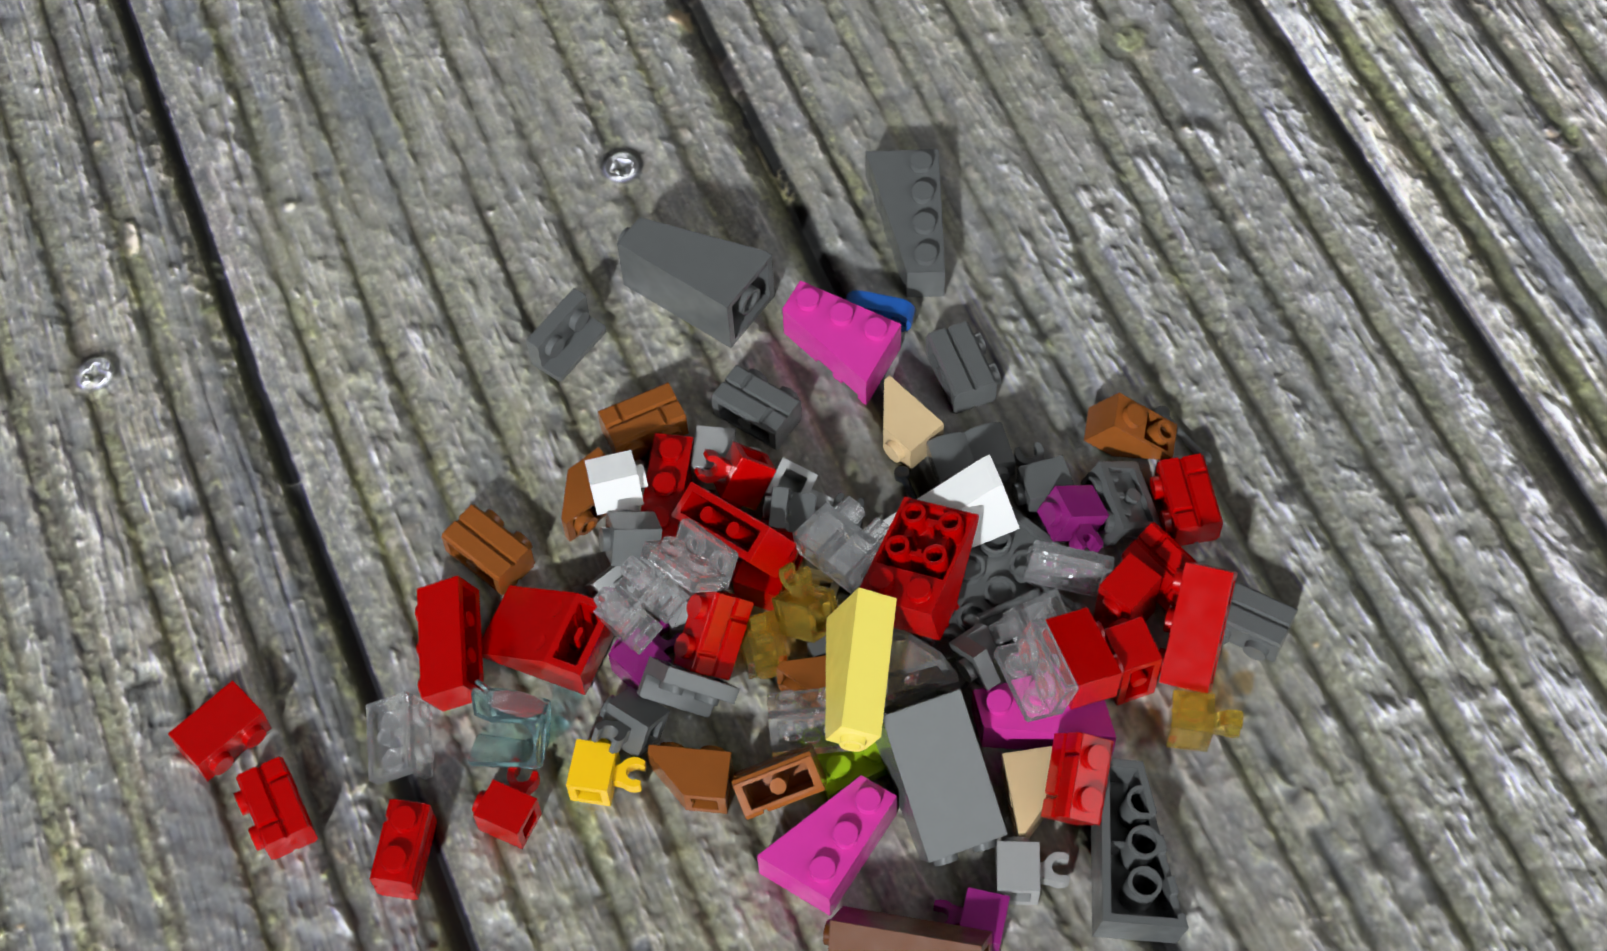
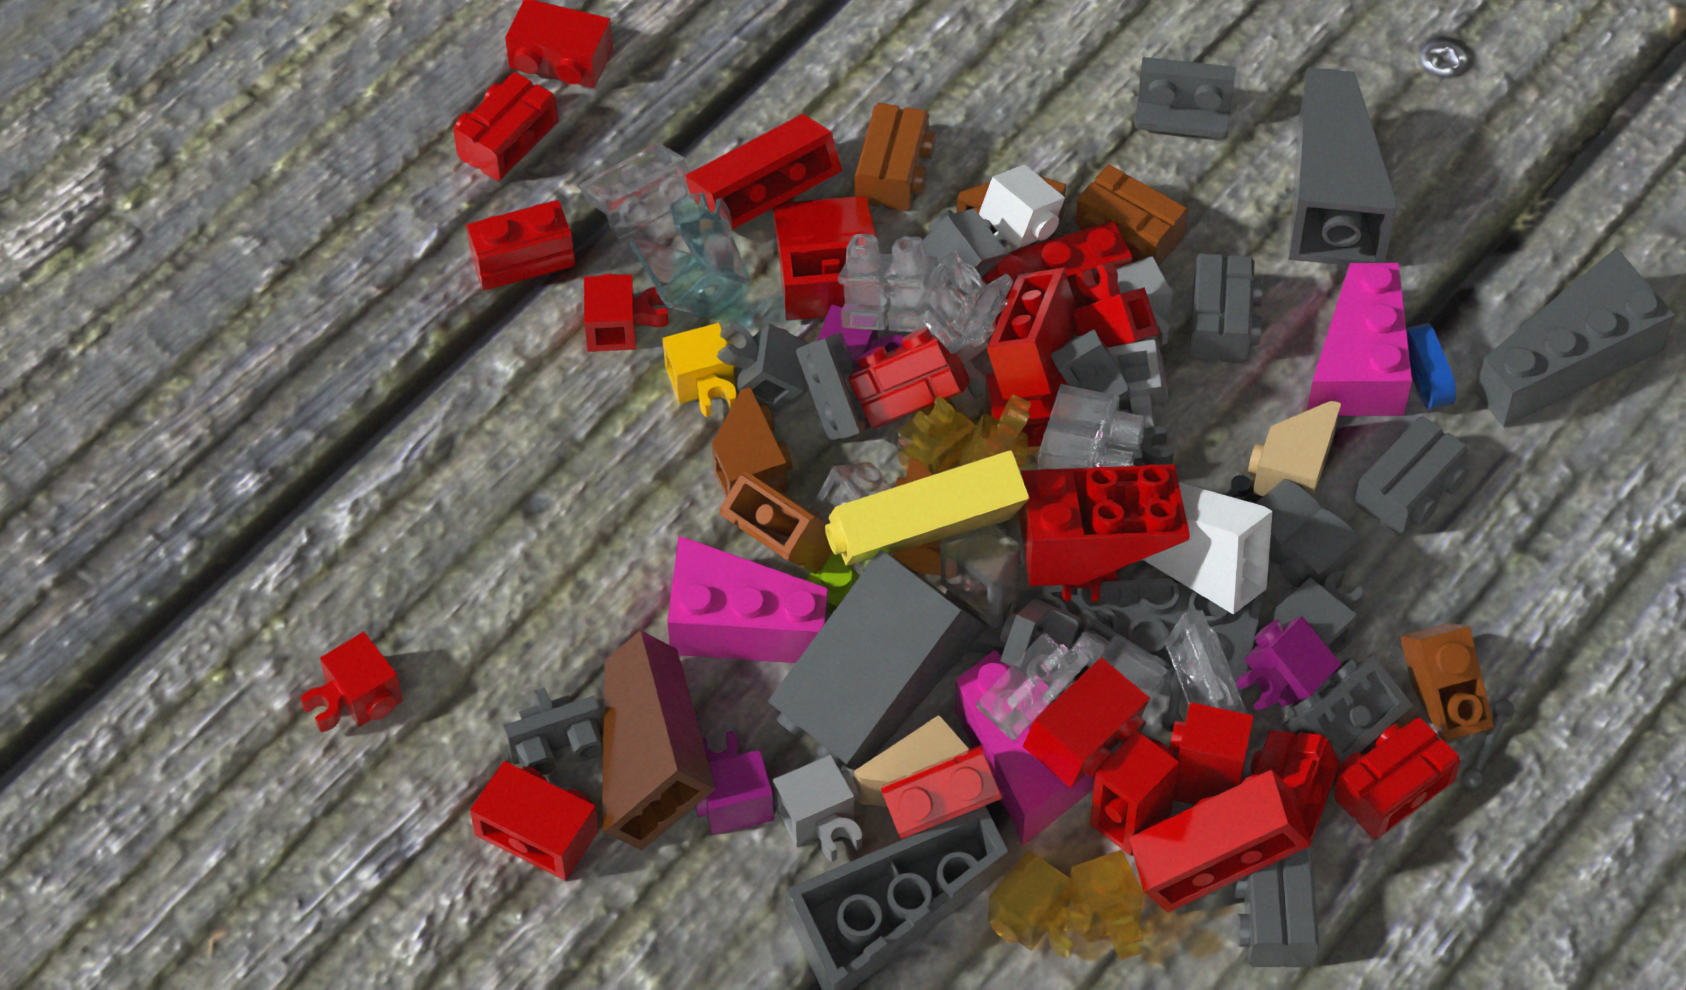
camera: 60 degrees right, 5 degrees down
none -> clear yellow brick [987,850,1090,958]

